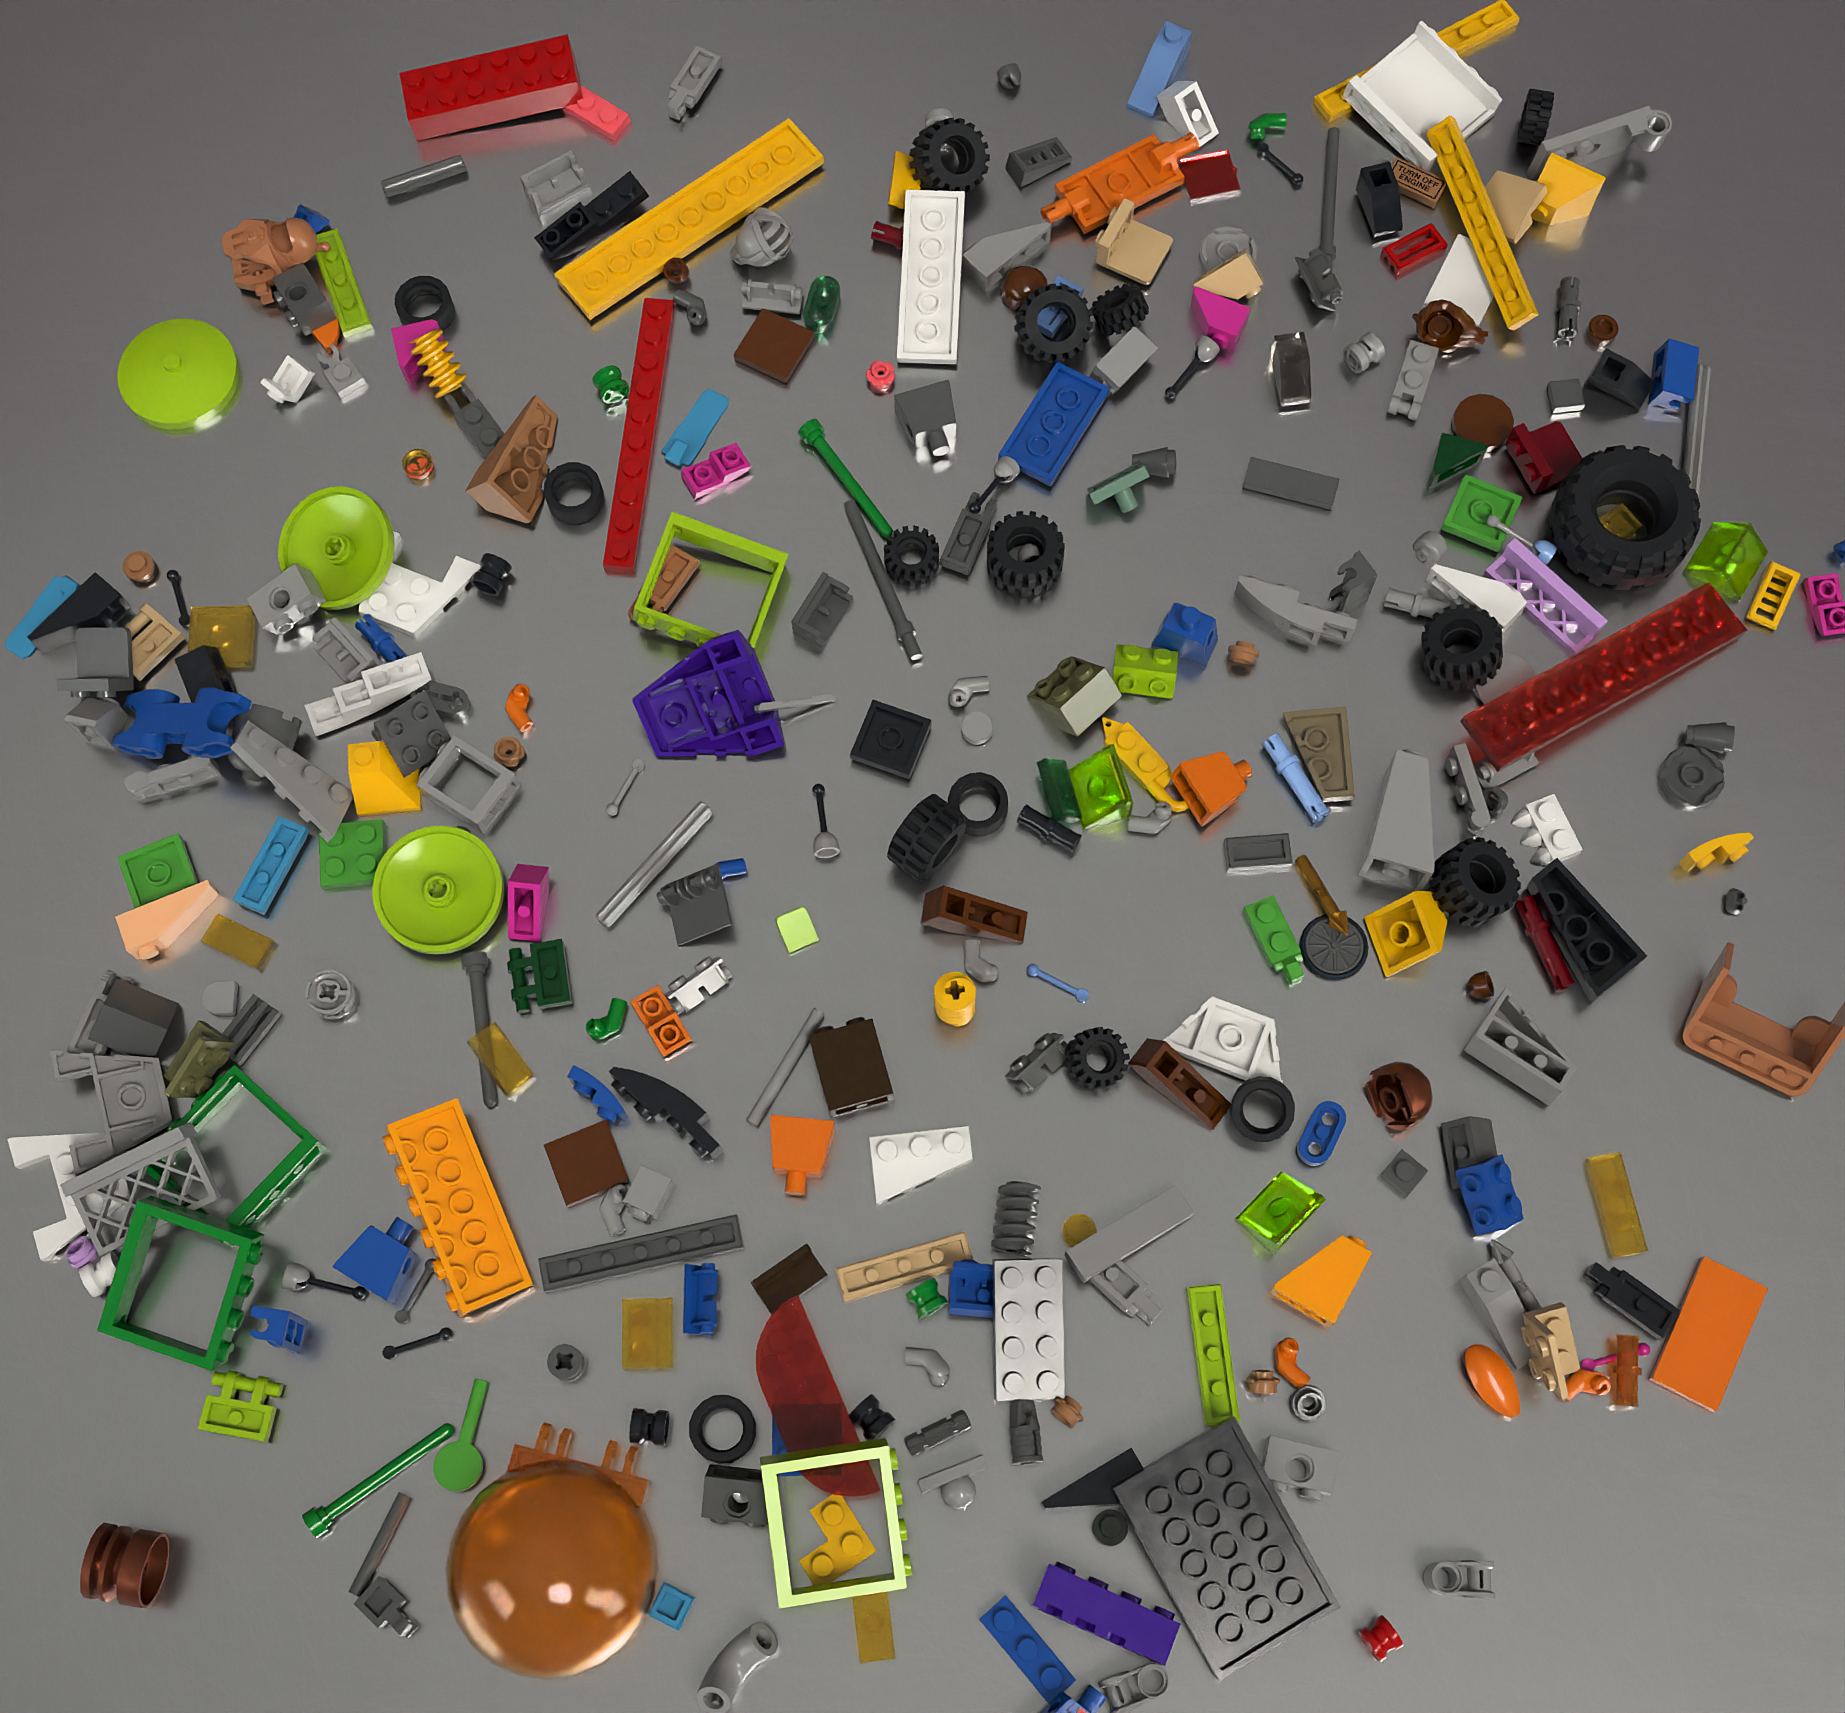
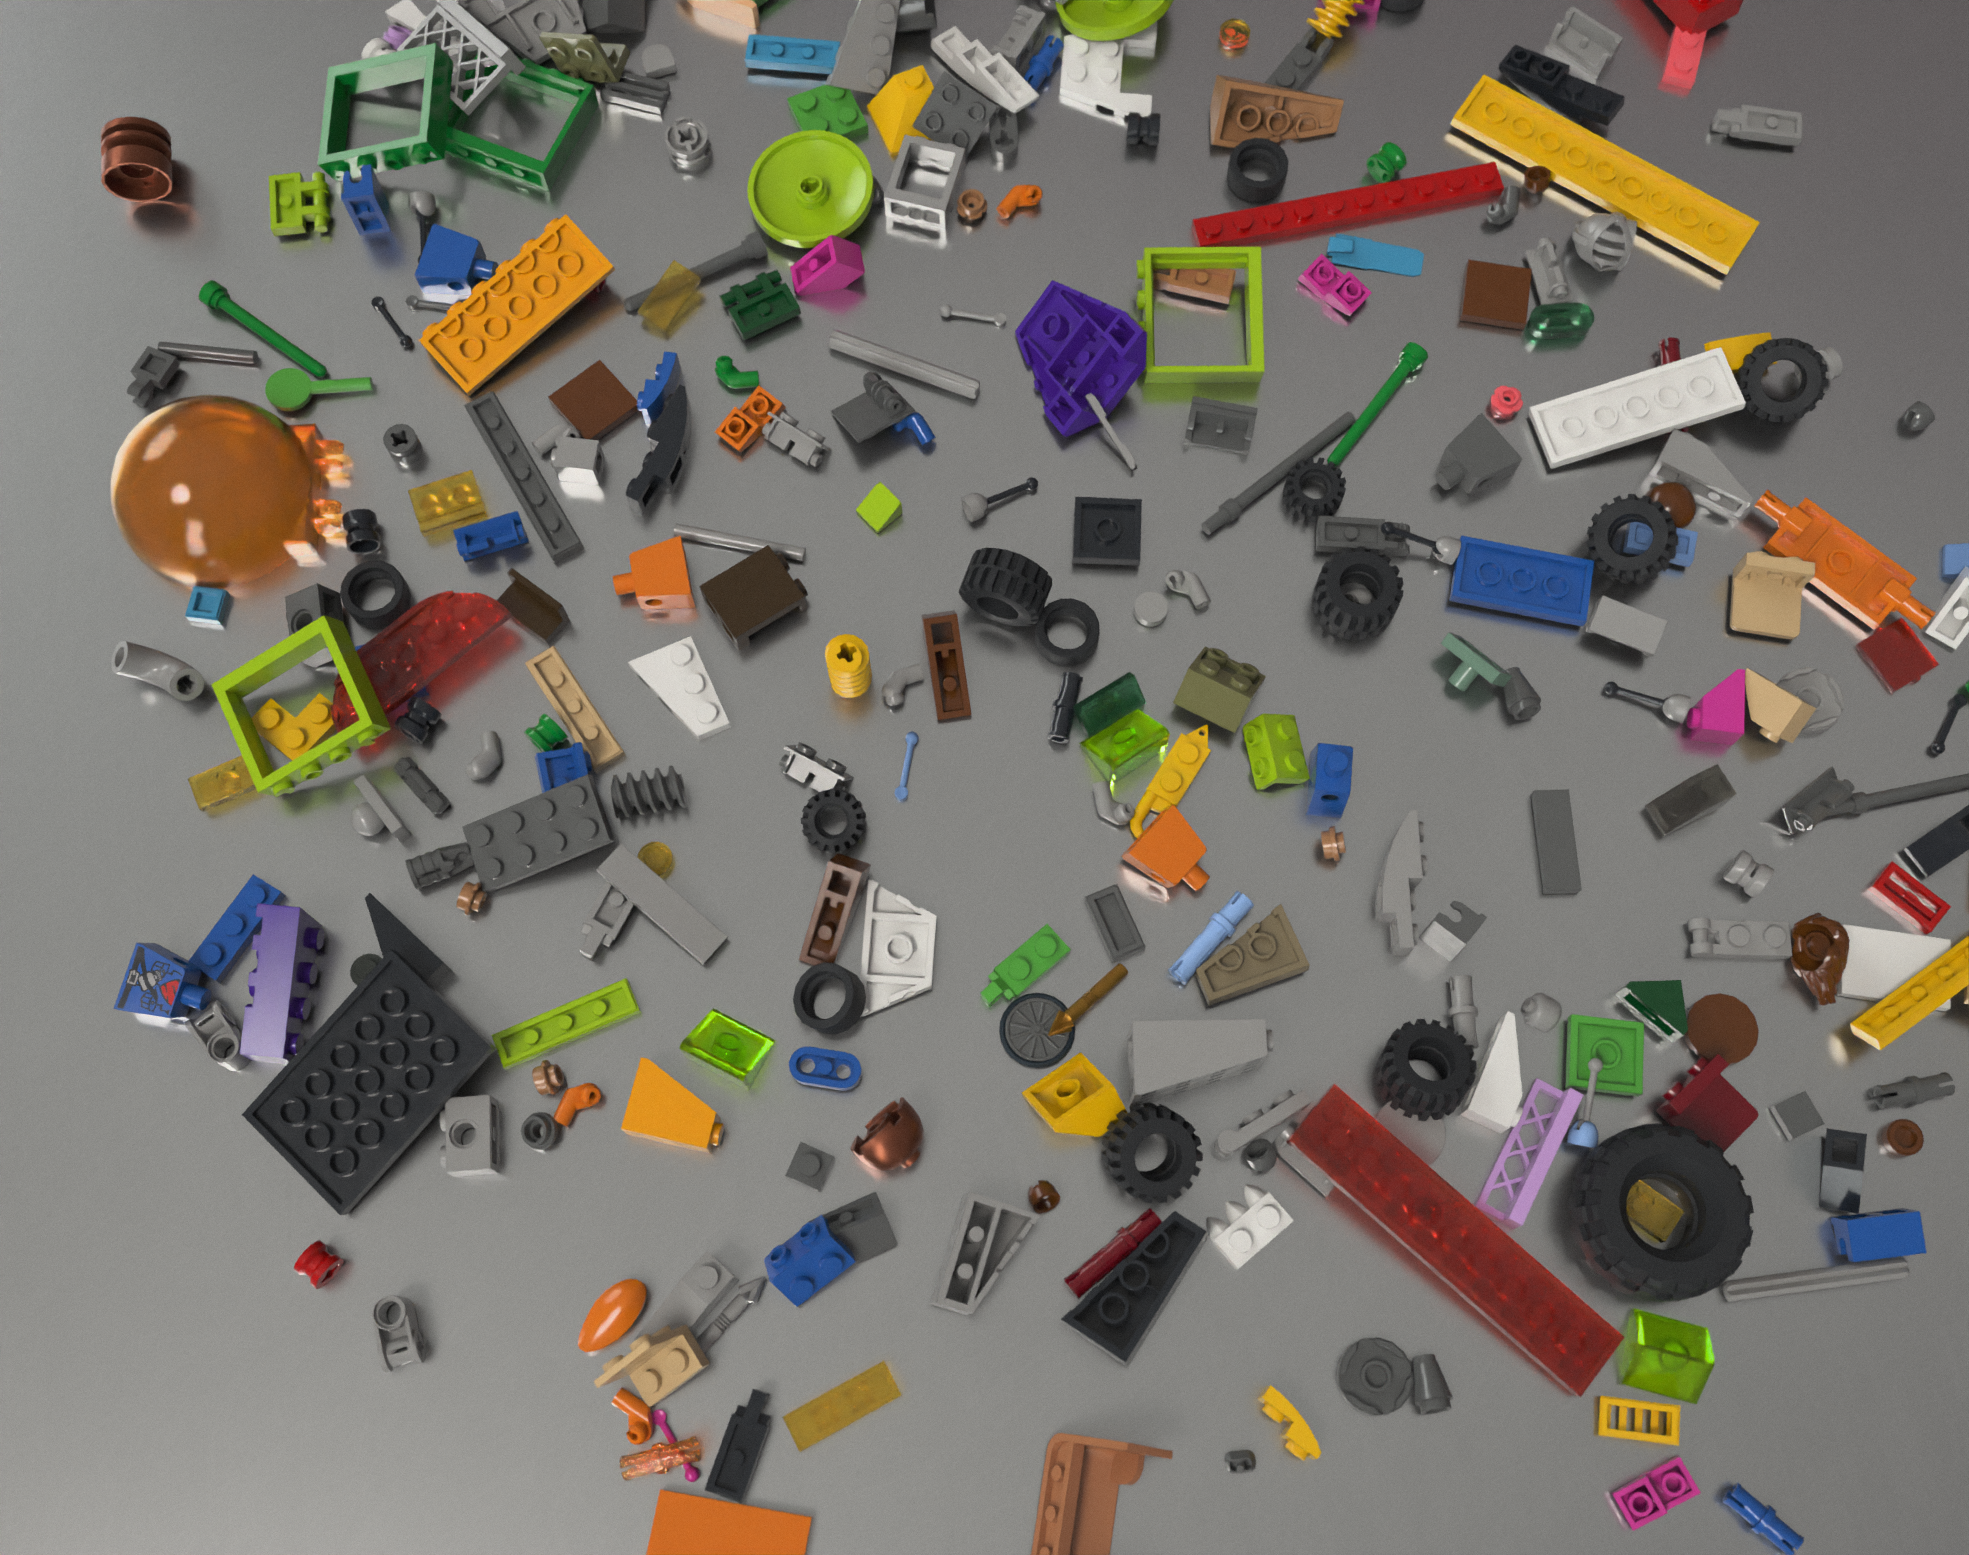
camera: 70 degrees right, 0 degrees up
clear yellow tile [201,913,275,970] -> none
dark grey slope [1005,137,1072,187] -> none
black tyre [1091,283,1149,335] -> none

